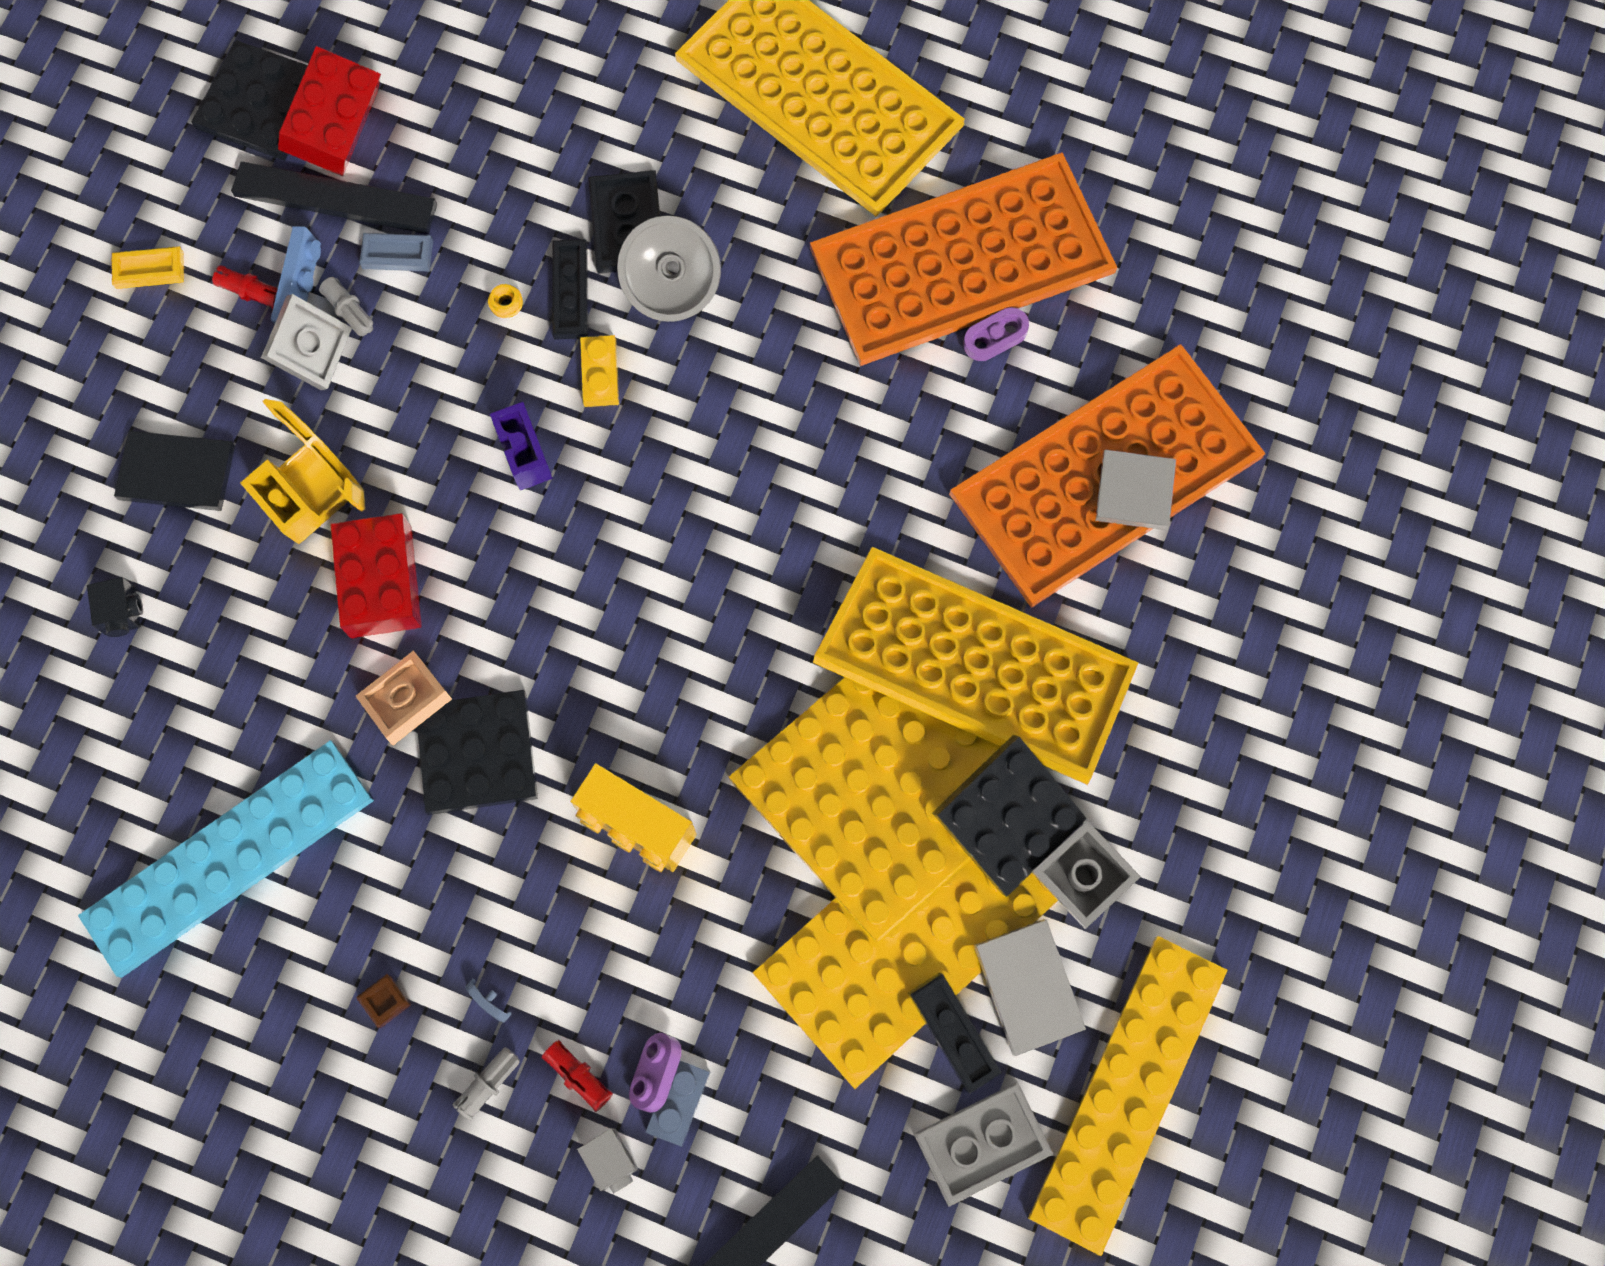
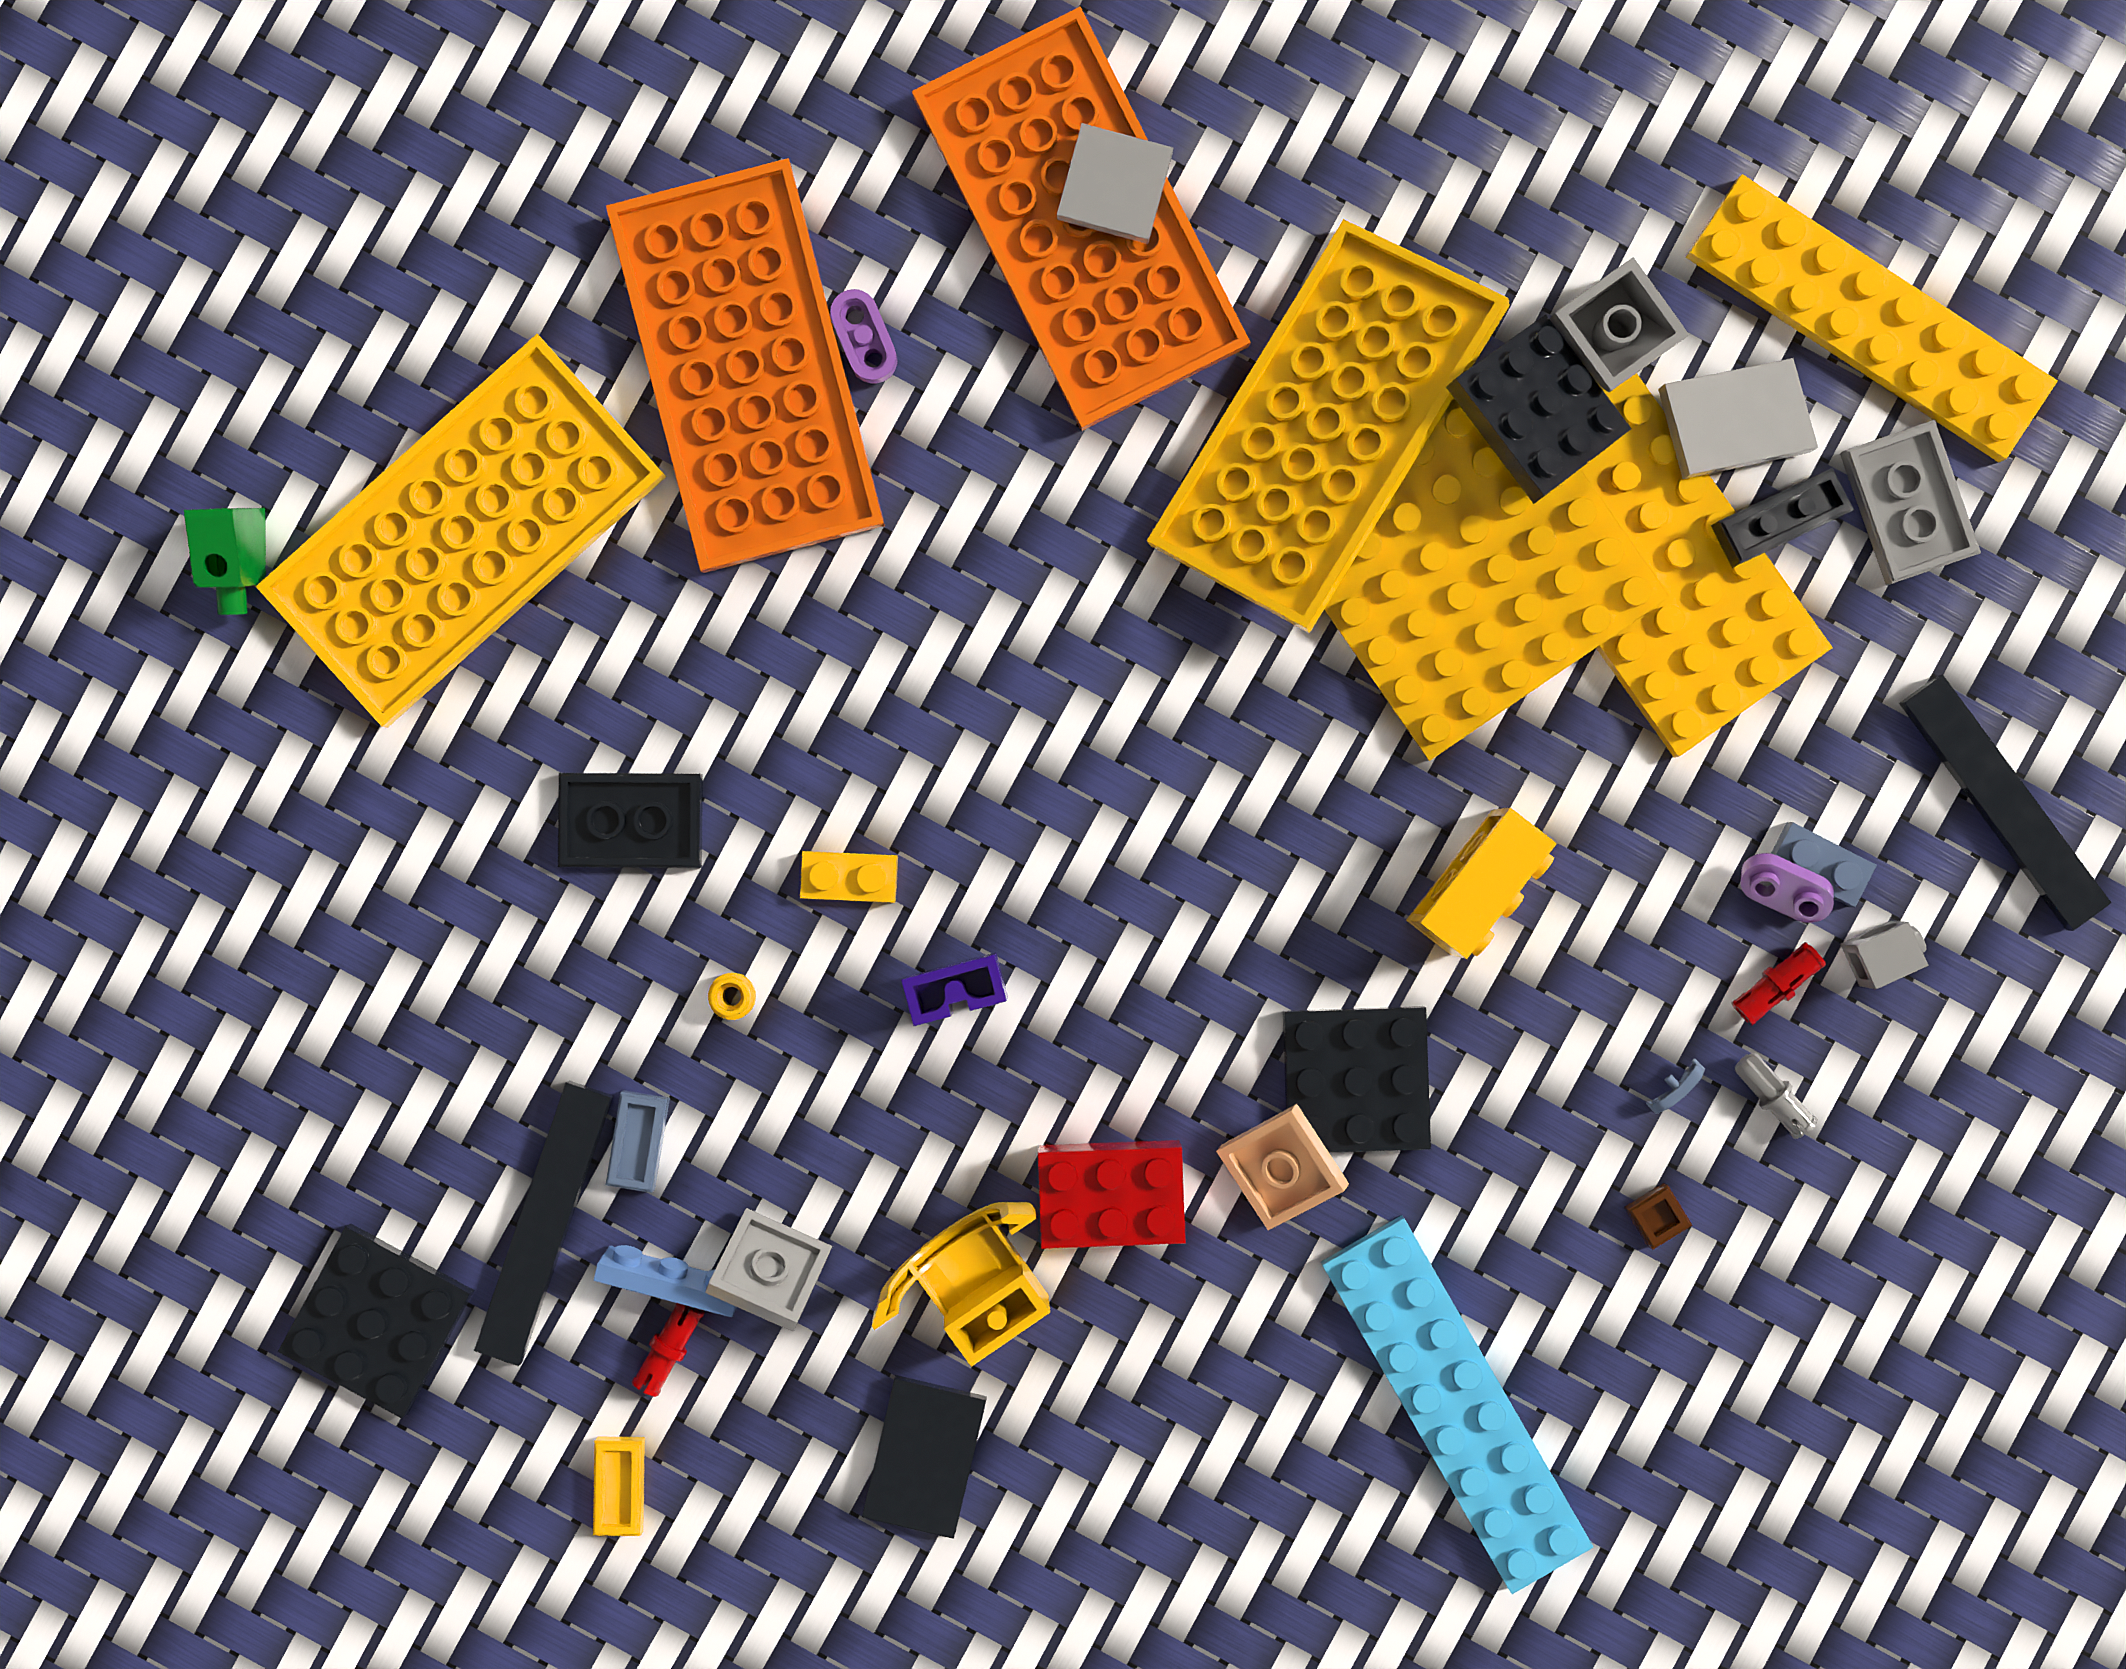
camera: 90 degrees left, 15 degrees up
black brick [87,577,143,637] -> none
red brick [278,46,381,176] -> none
light grey axle [319,277,374,336] -> none
black tile [552,239,589,340] -> none
light grey dish [617,216,721,322] -> none

